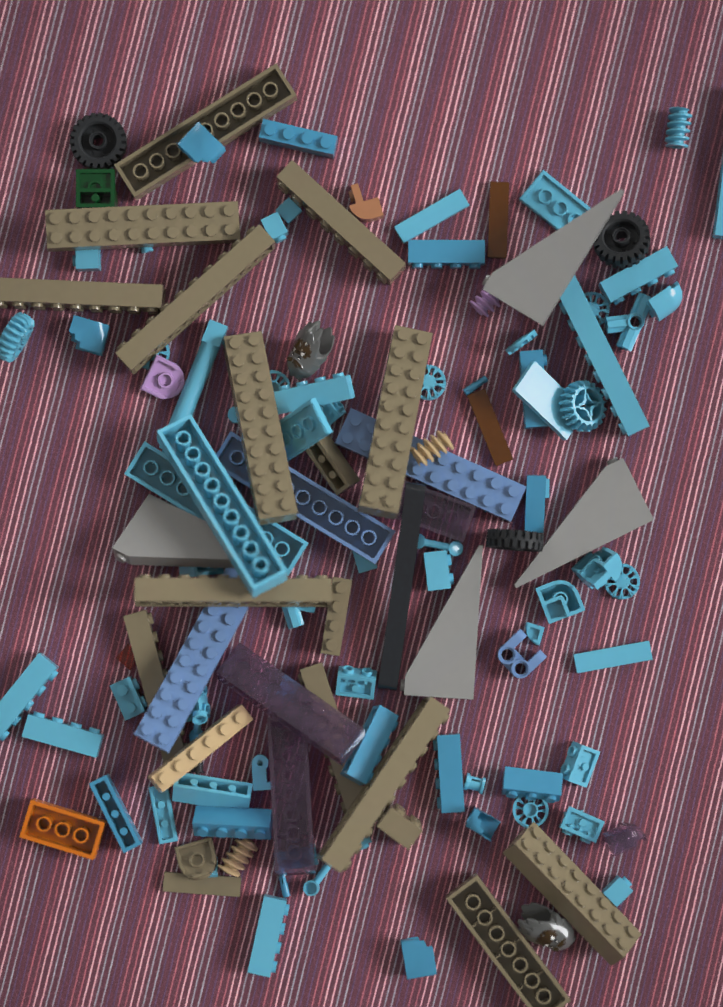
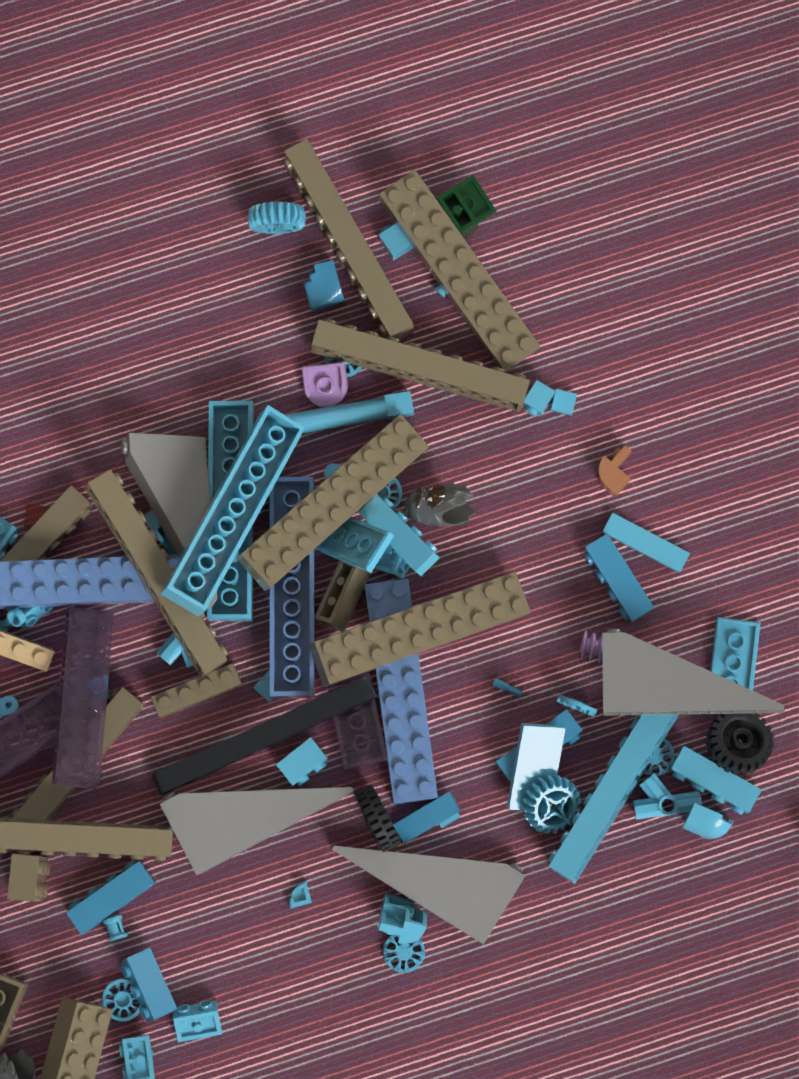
camera: 60 degrees right, 5 degrees down
black wheel [70,112,127,169] -> none
dark tan brick [114,64,297,201] -> none
dark azure piece [177,122,226,163] -> none
dark azure brick [259,119,338,159] -> none
dark tan brick [277,160,406,285] -> none
medium azure bracket [335,665,377,700] -> none
dark azure brick [340,705,399,785] -> none
tan piece [410,430,454,468] -> none
medium azure bar [417,534,463,557] -> none
medium azure wheel [420,364,446,401] -> none
dark azure piece [465,806,501,841] -> none
reddish brown tile [467,389,513,467] -> none
reddish brown tile [487,181,509,259] -> none
medium blue piece [497,628,547,679] -> none
medium azure brick [535,580,585,624] -> none
medium azure tile [573,641,653,673] -> none

